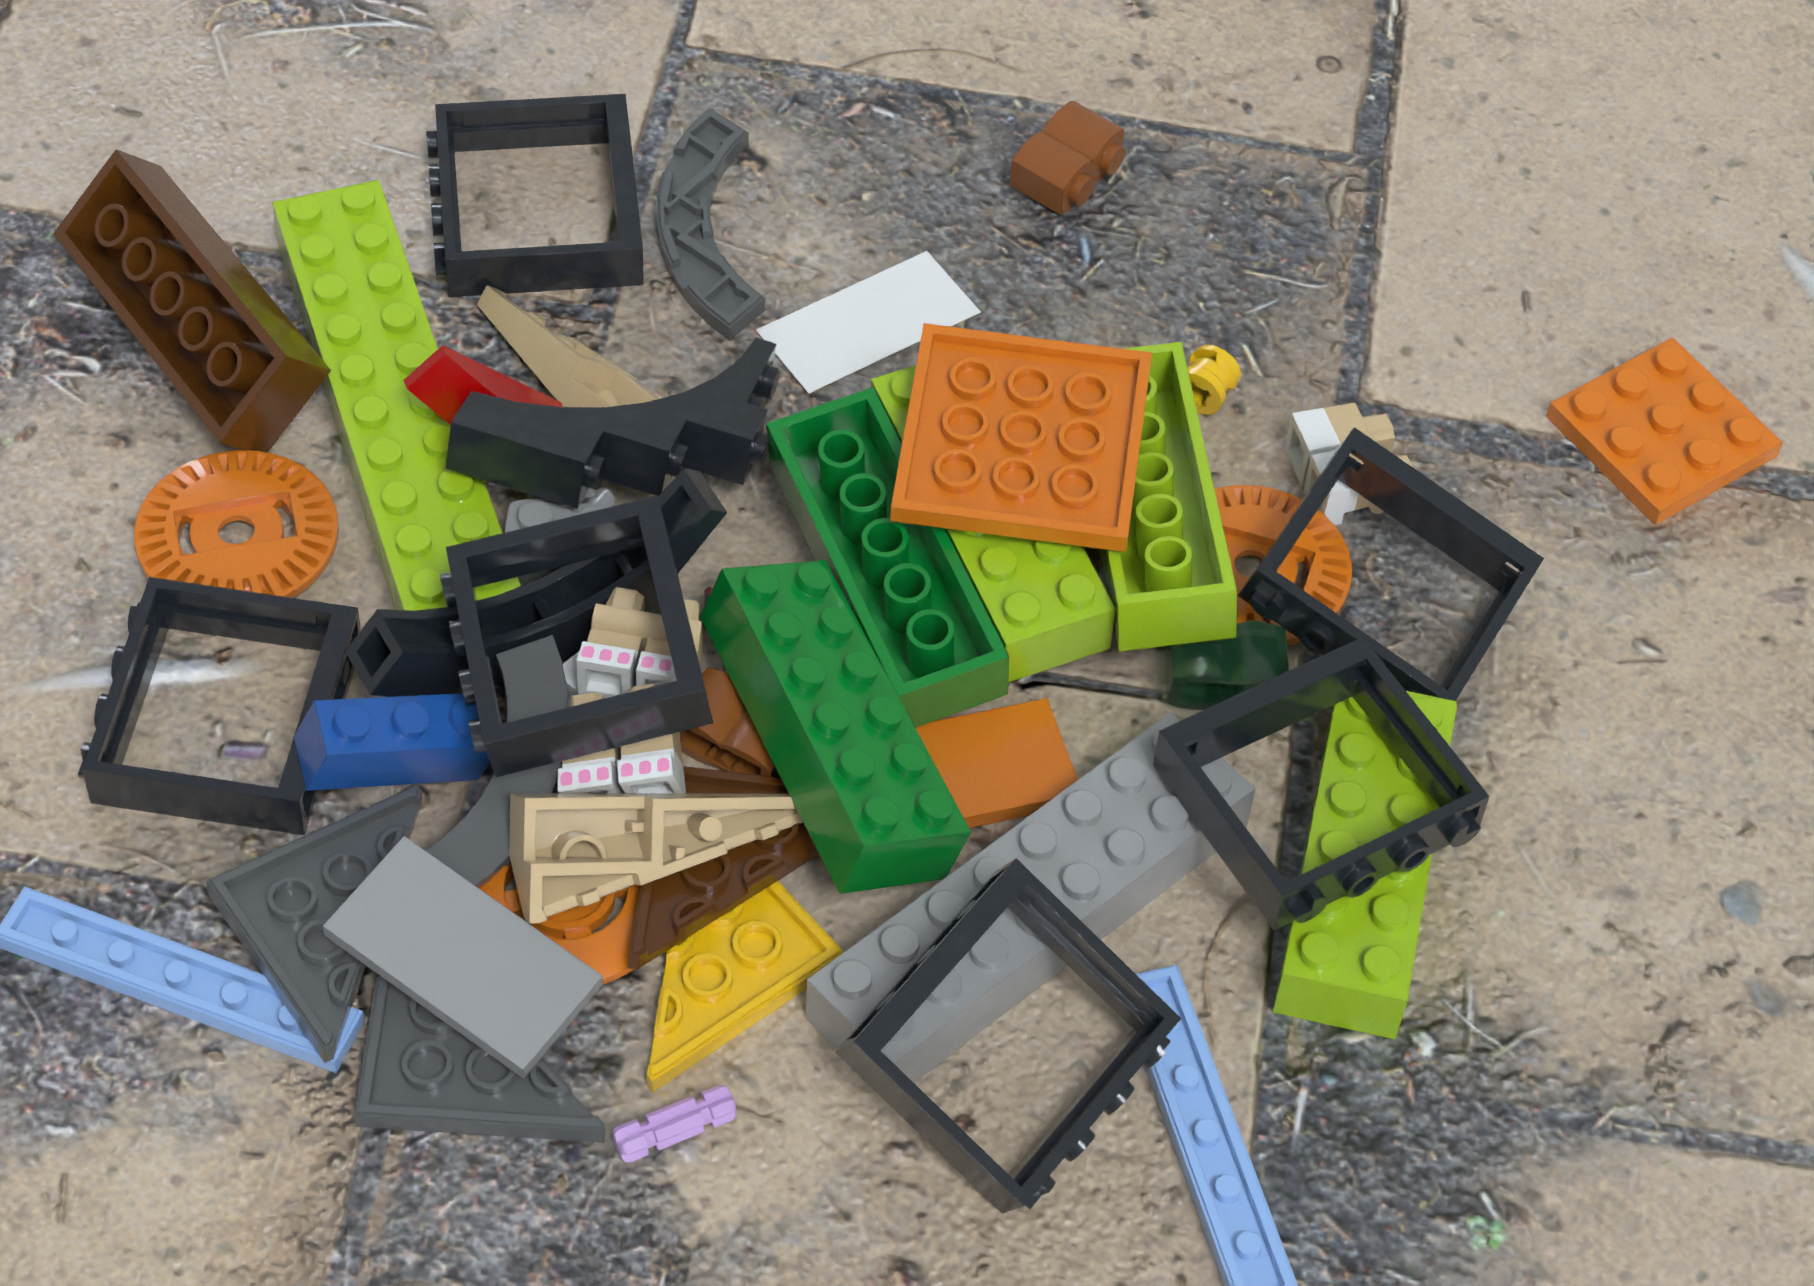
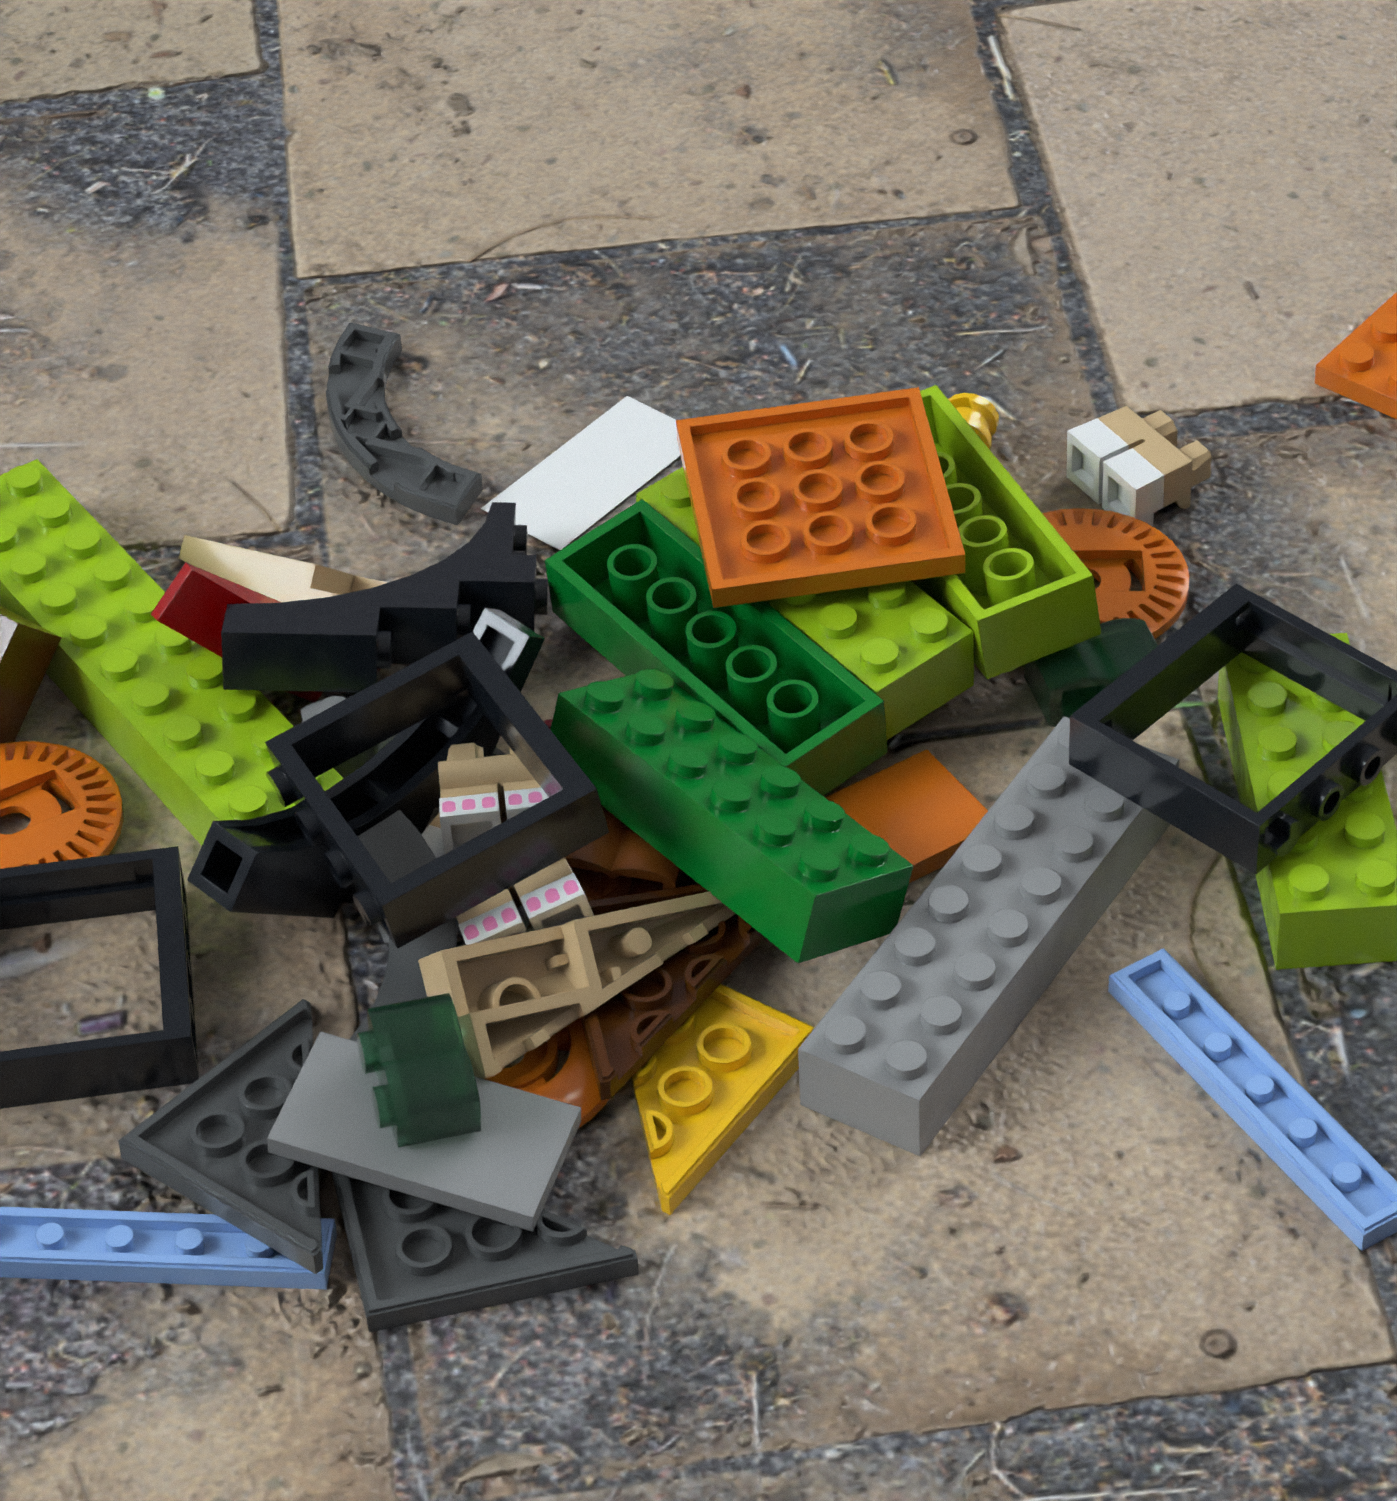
camera: 10 degrees left, 10 degrees down
blue brick [294,693,490,791] -> none
black window [426,94,644,297] -> none
lavender axle [612,1084,736,1163] -> none
black window [835,858,1181,1214] -> none
dark orange brick [1010,100,1126,215] -> none
black window [1237,427,1544,701] -> none
none -> clear green brick [357,993,481,1148]

